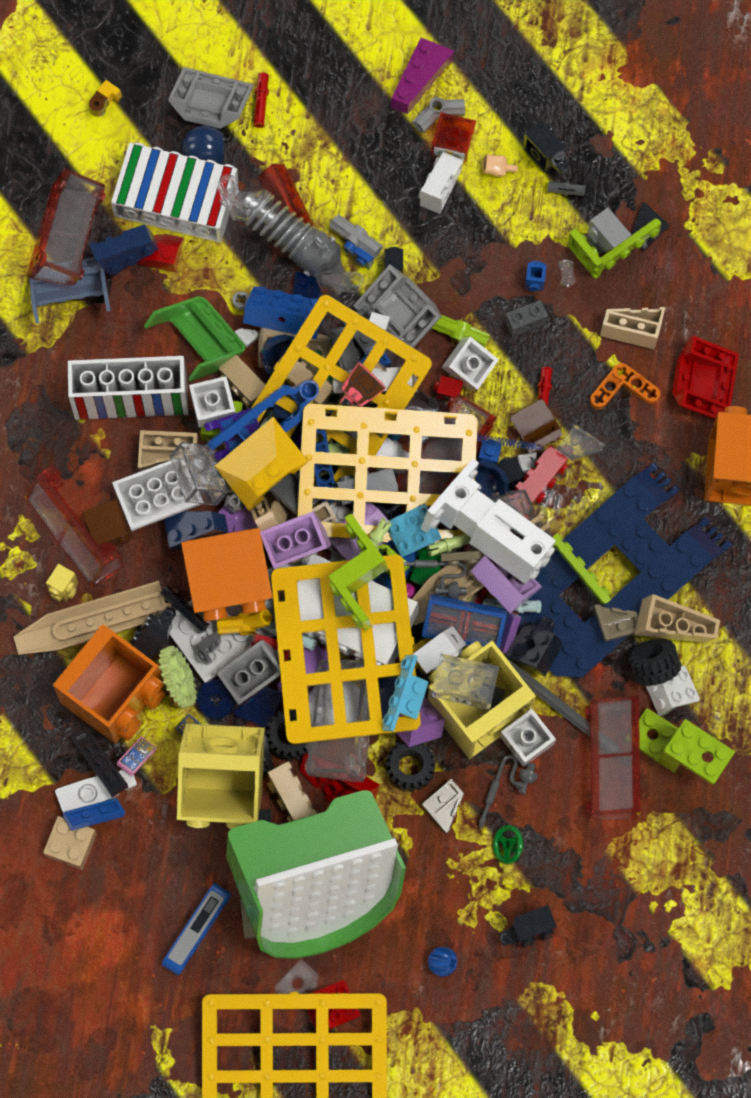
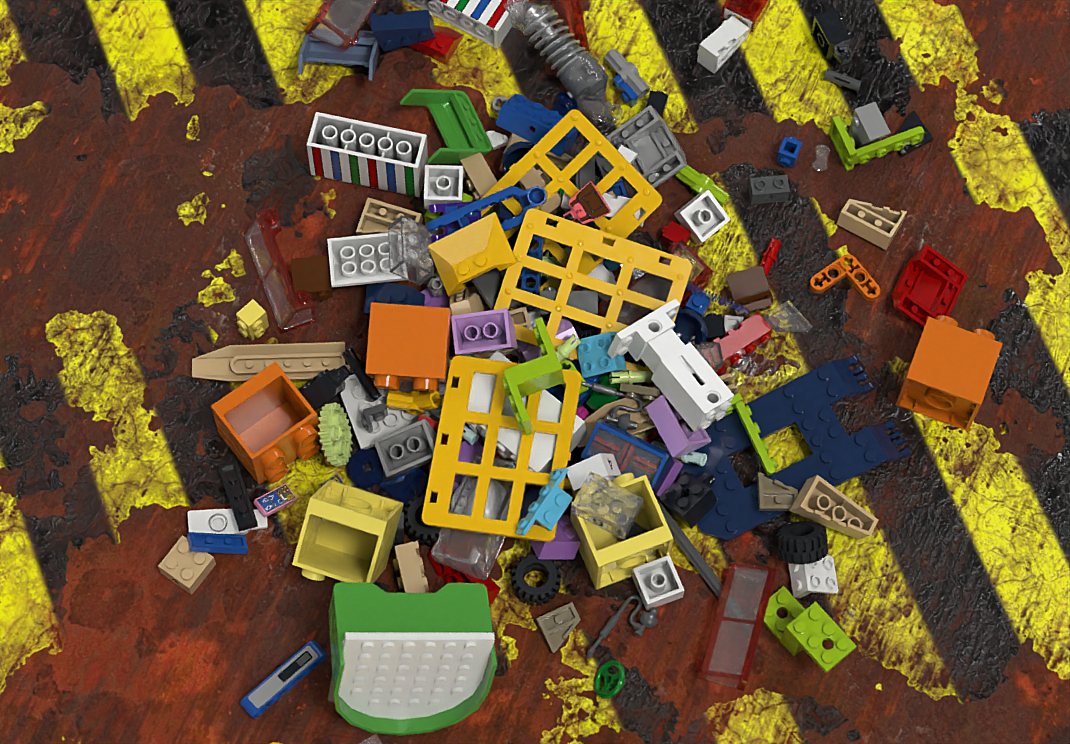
camera: 15 degrees right, 5 degrees down
light nougat piece [482,154,518,177] -> none

